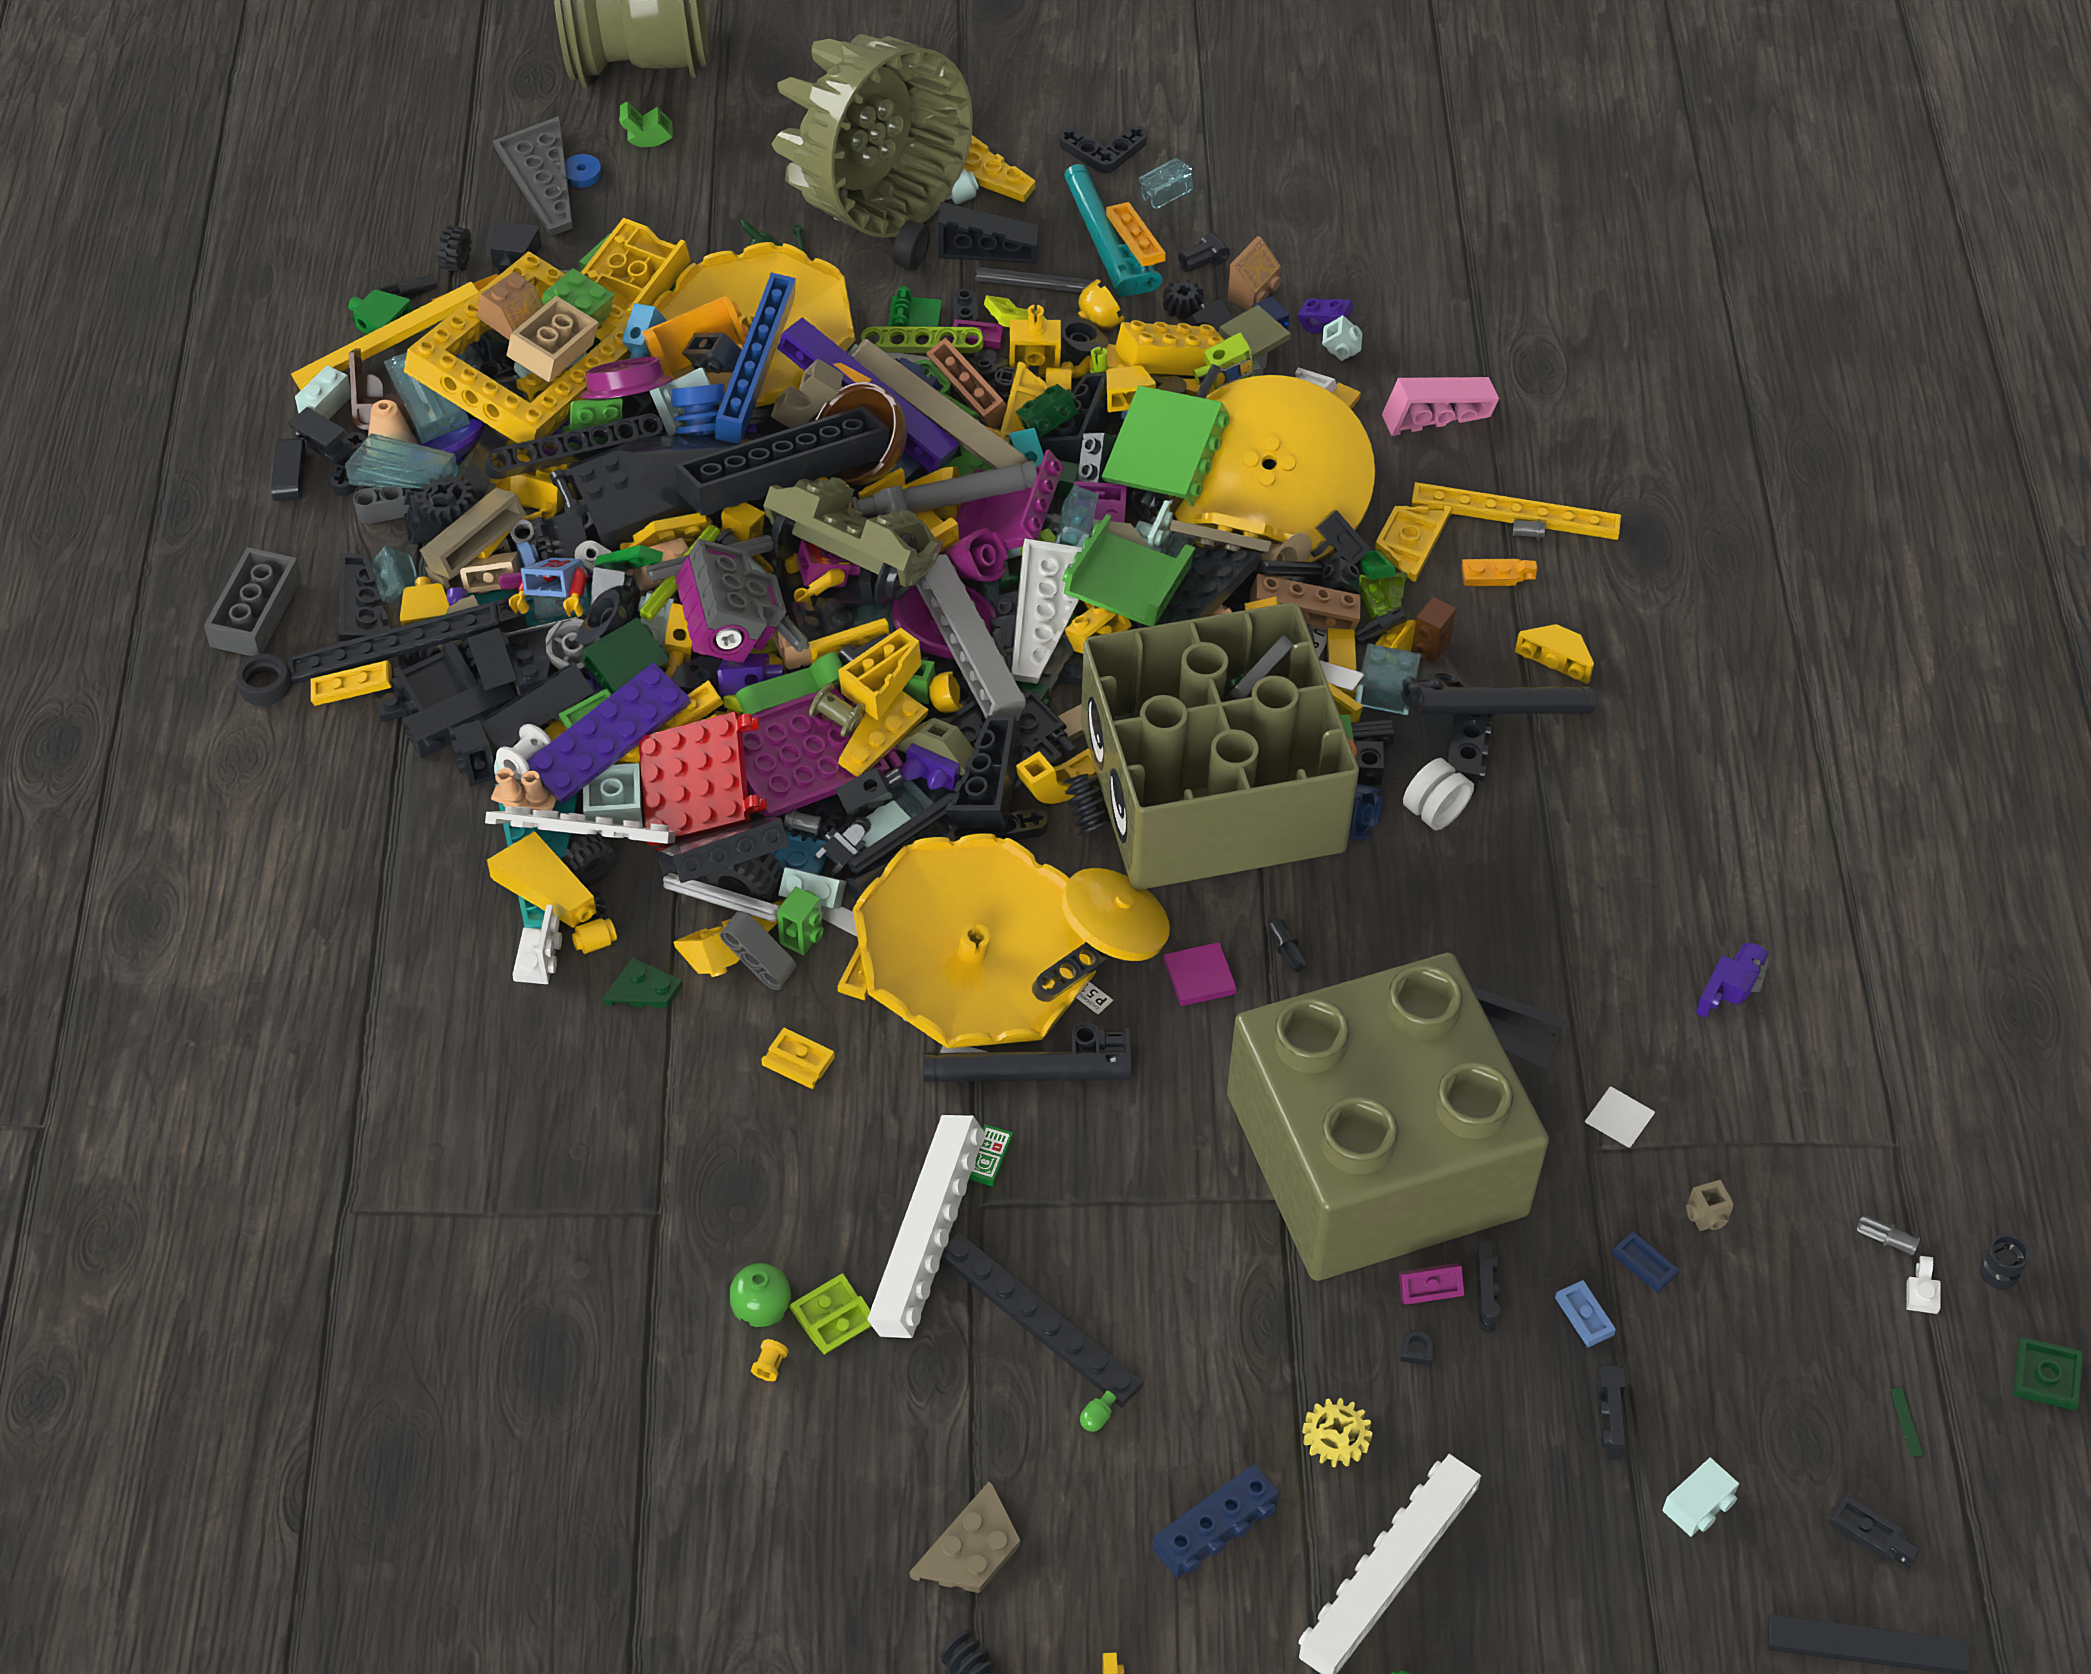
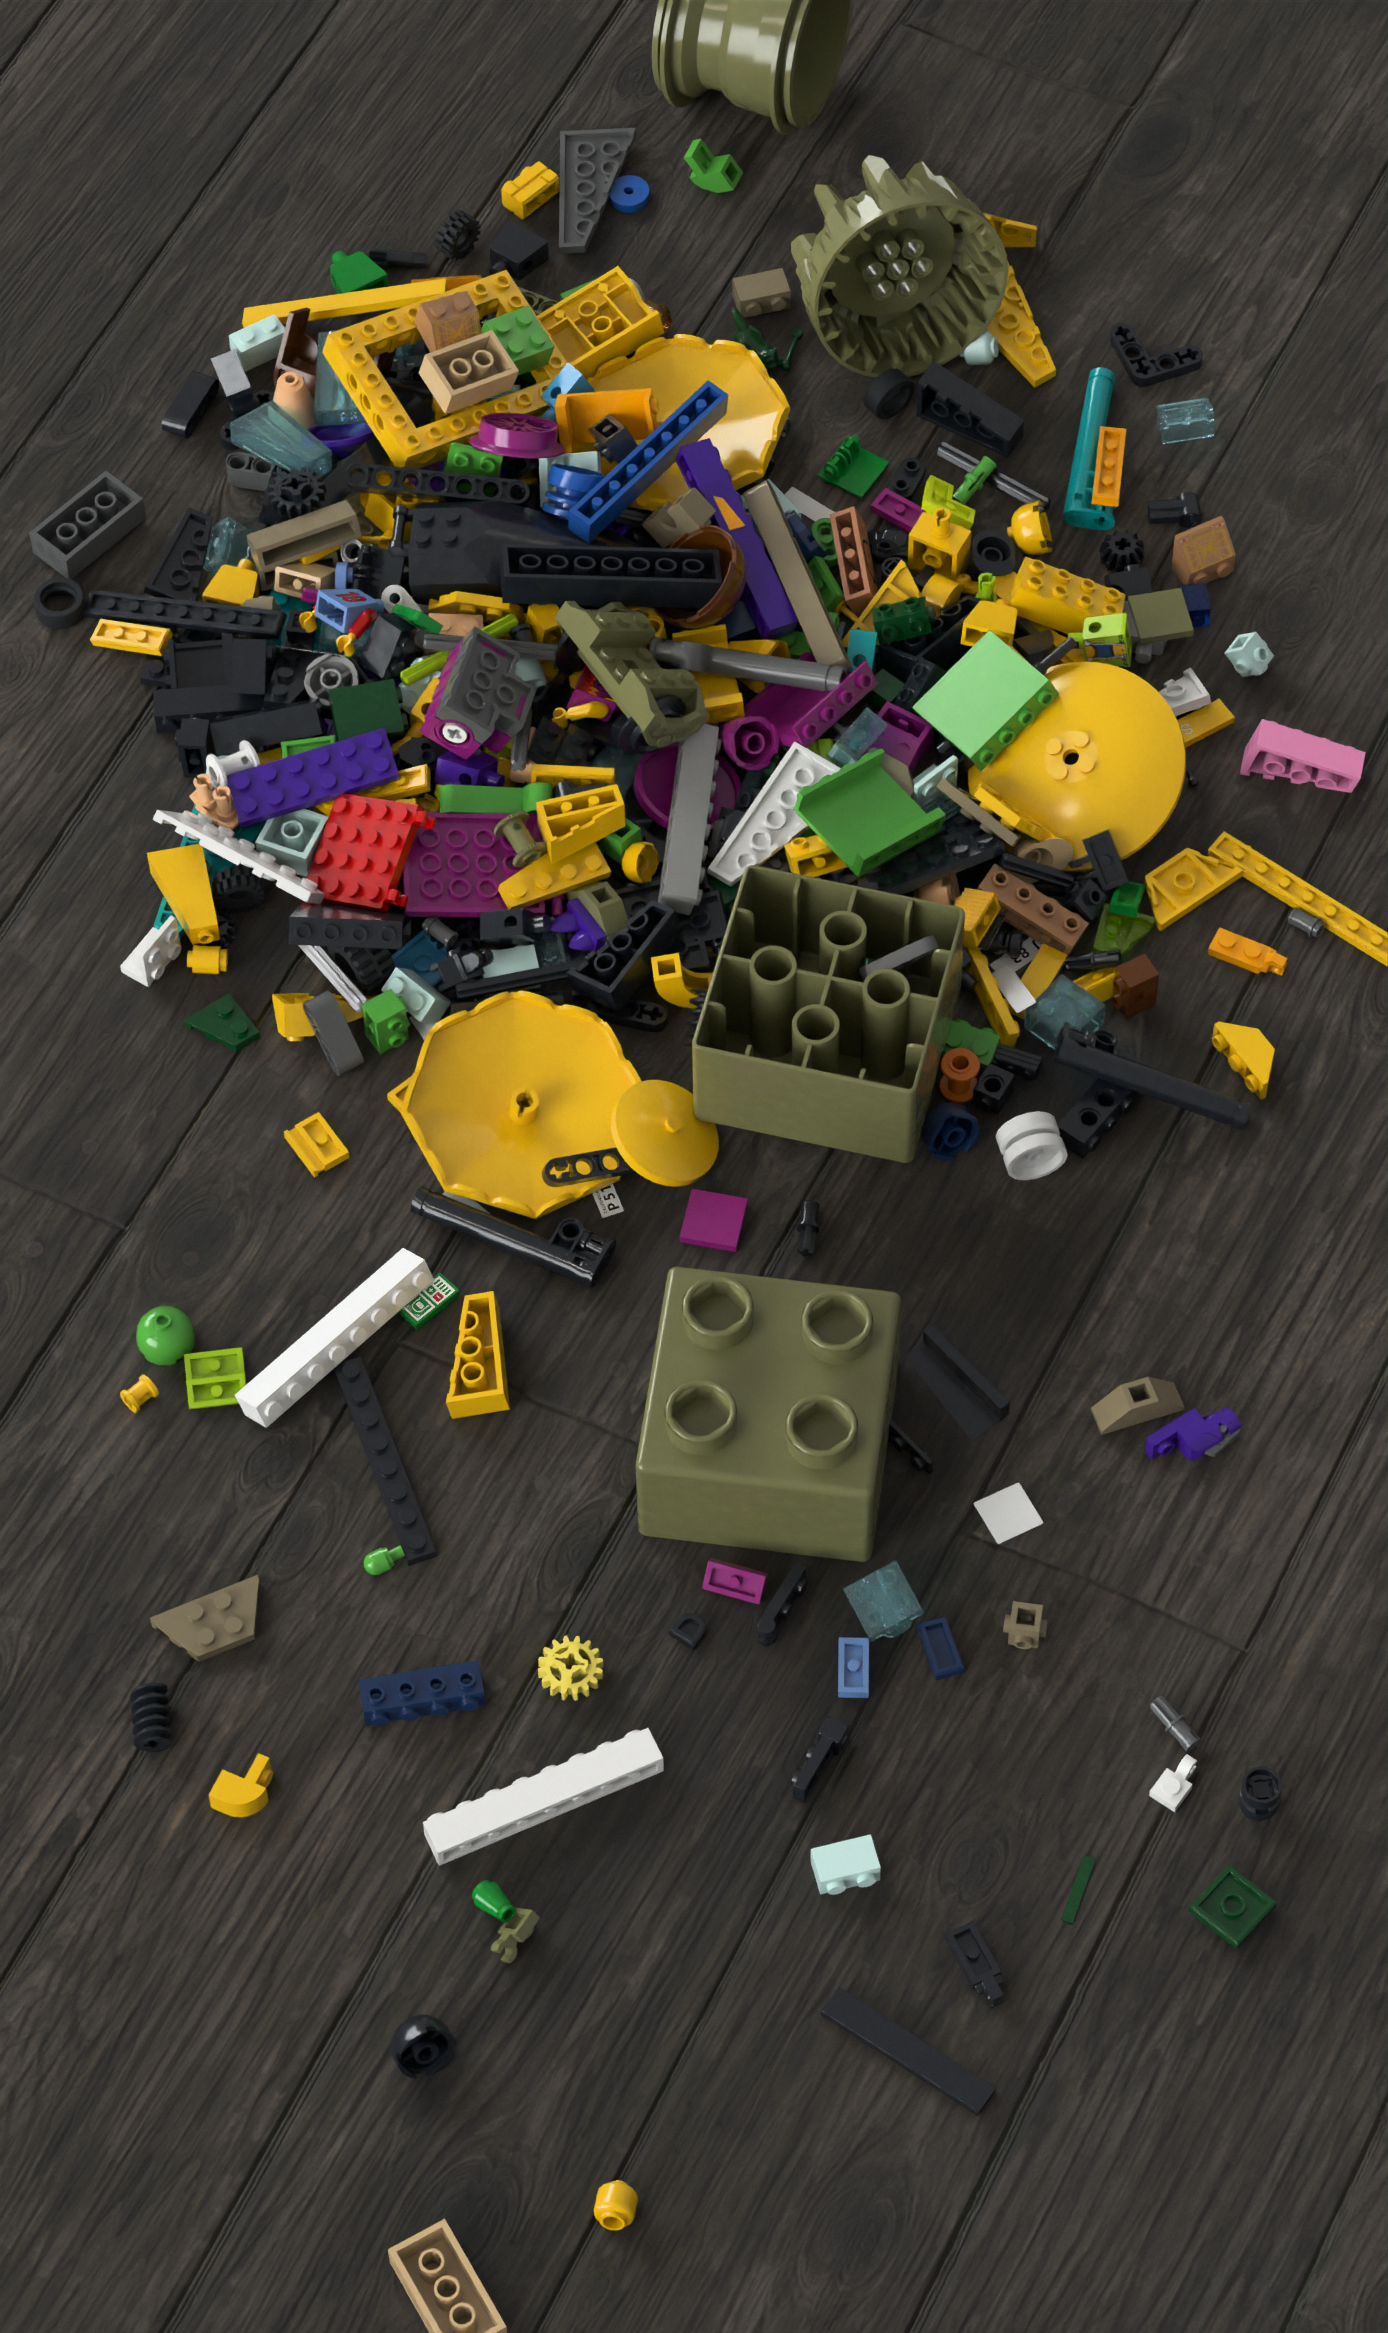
camera: 30 degrees right, 5 degrees up
dark purple hinge [447,587,468,606] -> none
black piece [576,589,627,645] -> none
lime beam [861,326,984,353] -> none
dark purple plate [1298,299,1354,334] -> none
none -> yellow wedge [446,1291,510,1419]
none -> yellow brick [501,161,560,220]
none -> dark tan brick [732,268,791,318]
none -> clear light blue plate [843,1560,924,1642]
none -> bright green pin [952,456,997,505]
none -> dark tan slope [1091,1377,1184,1435]

